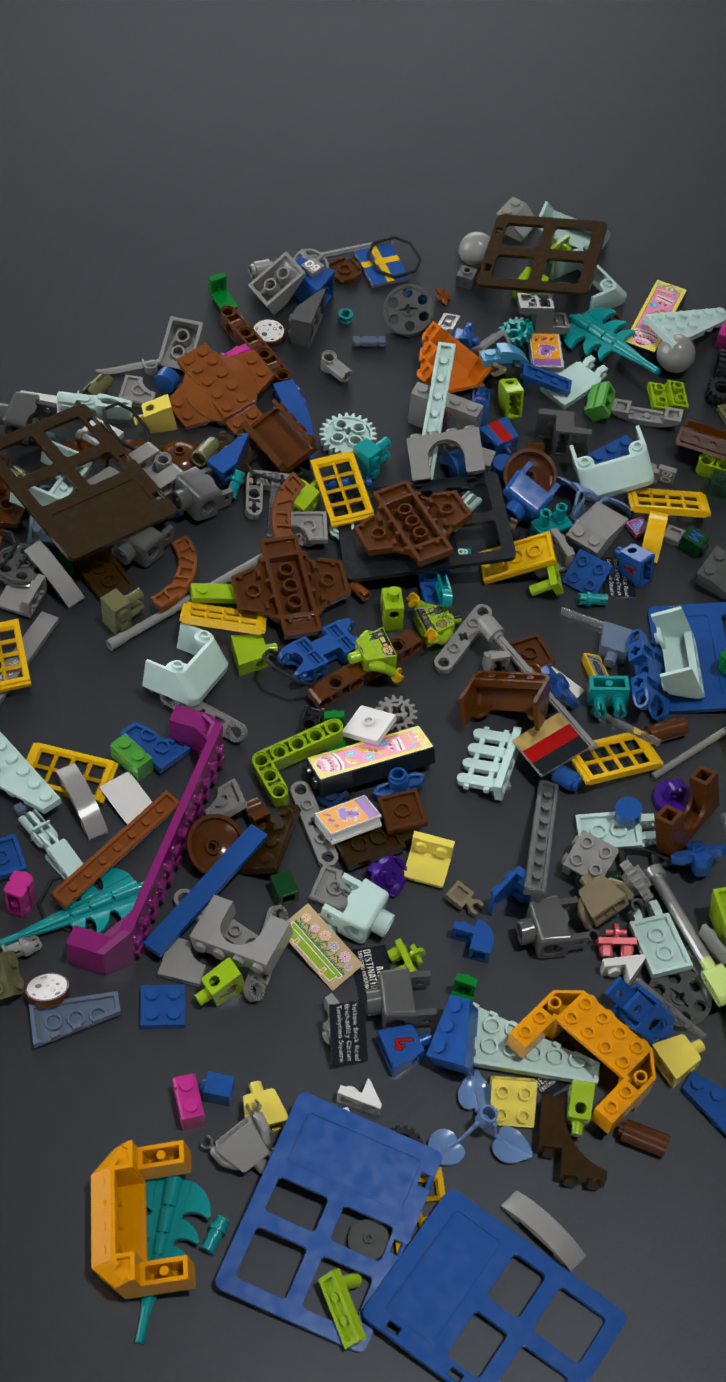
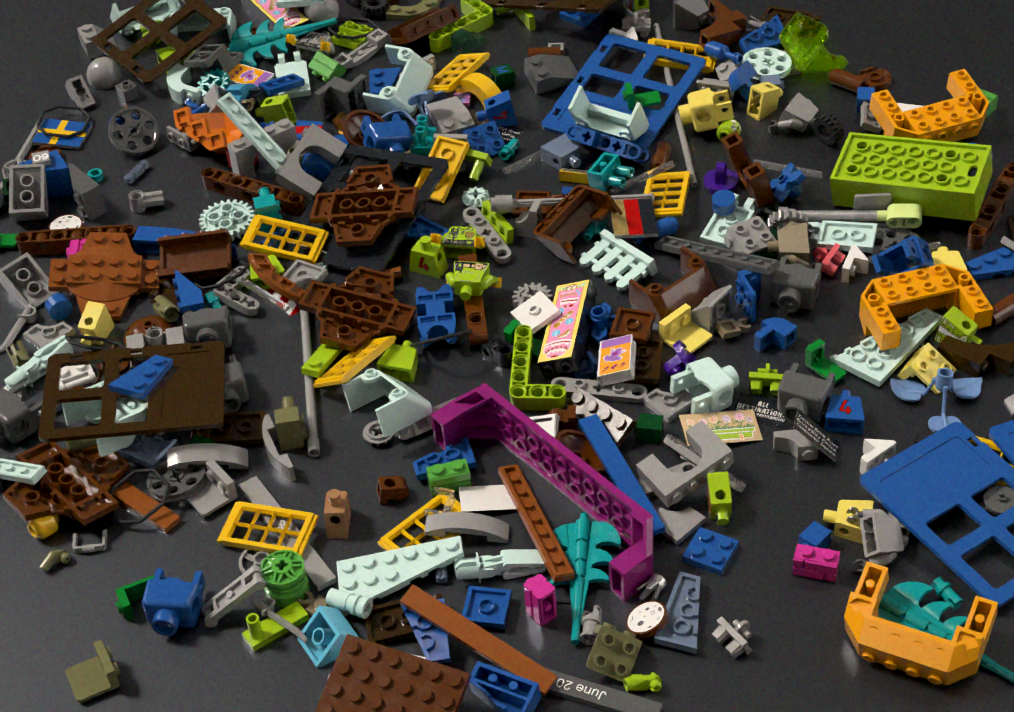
camera: 50 degrees left, 10 degrees down
dark orange tile [150,535,198,613] -> none
blue wedge [426,995,478,1076] -> none
teal piece [435,574,453,607] -> none
light grey plate [438,313,460,335] -> none
none -> light grey arch [65,75,96,111]
none -> blue wing [108,355,173,400]
none -> light aqua arch [167,63,203,106]
none -> reddish brown beam [201,167,305,216]
none -> light grey slope [262,414,296,481]
none -> torso [285,31,335,60]
none -> medium nougat torso [324,489,352,539]
none -> black piece [328,17,380,39]
none -> reddish brown leg [376,476,409,504]
none -> clear piece [423,487,455,516]
none -> light aqua gear [462,187,490,207]
none -> lime piece [481,200,514,245]
none -> teal arm [583,221,608,241]
none -> reddish brown windscreen [629,246,718,324]
none -> flat silver piece [637,574,667,601]
none -> light grey slope [691,285,732,334]
none -> light grey hips [712,616,753,659]

